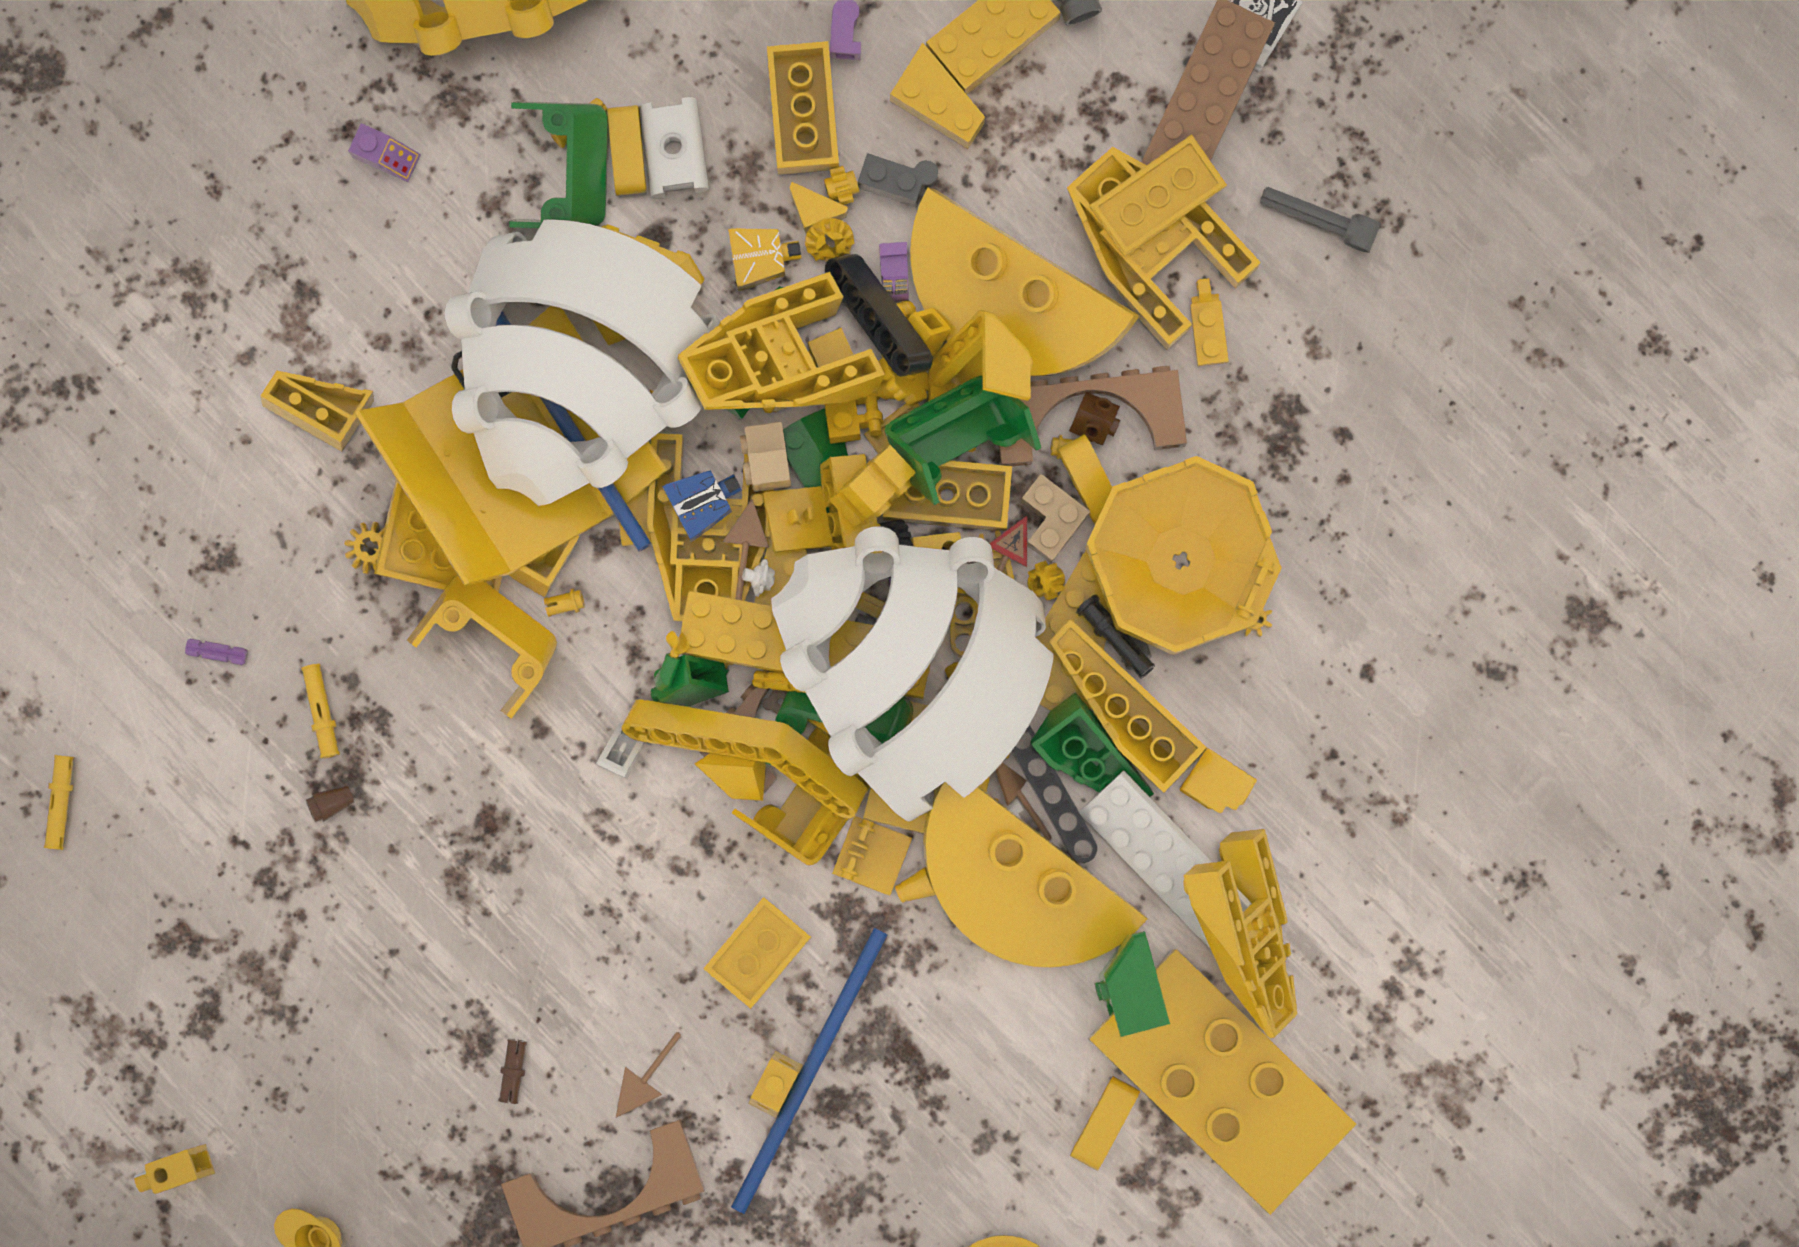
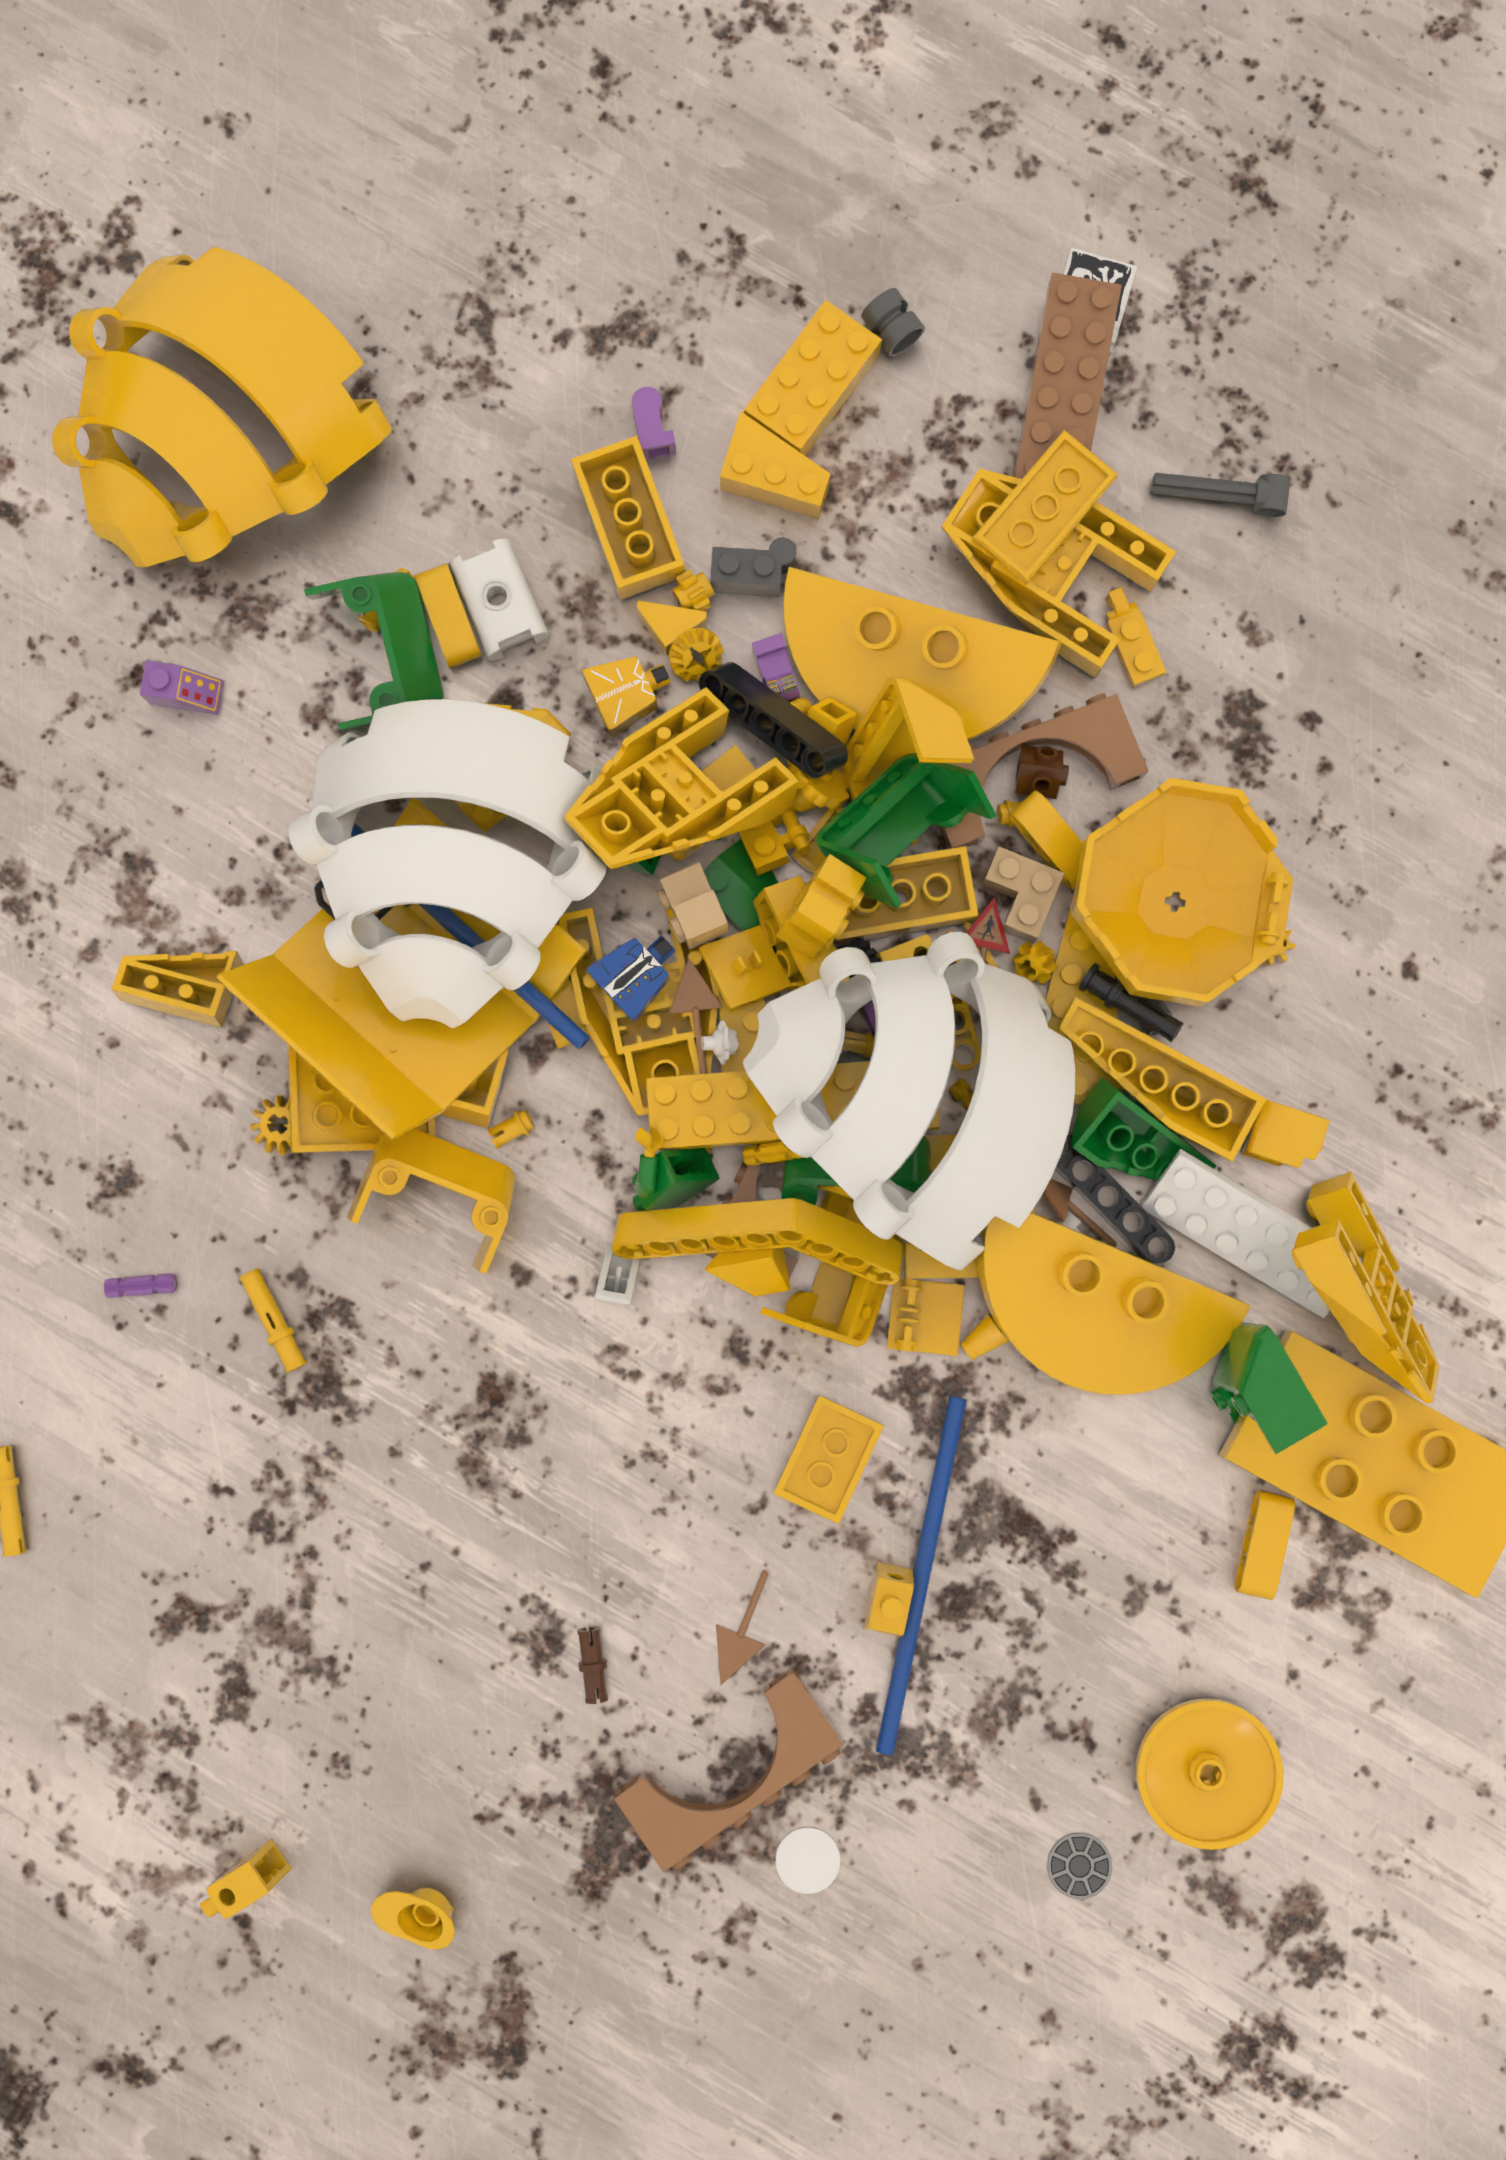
camera: 15 degrees left, 0 degrees up
reddish brown cone [306,786,354,822] -> none

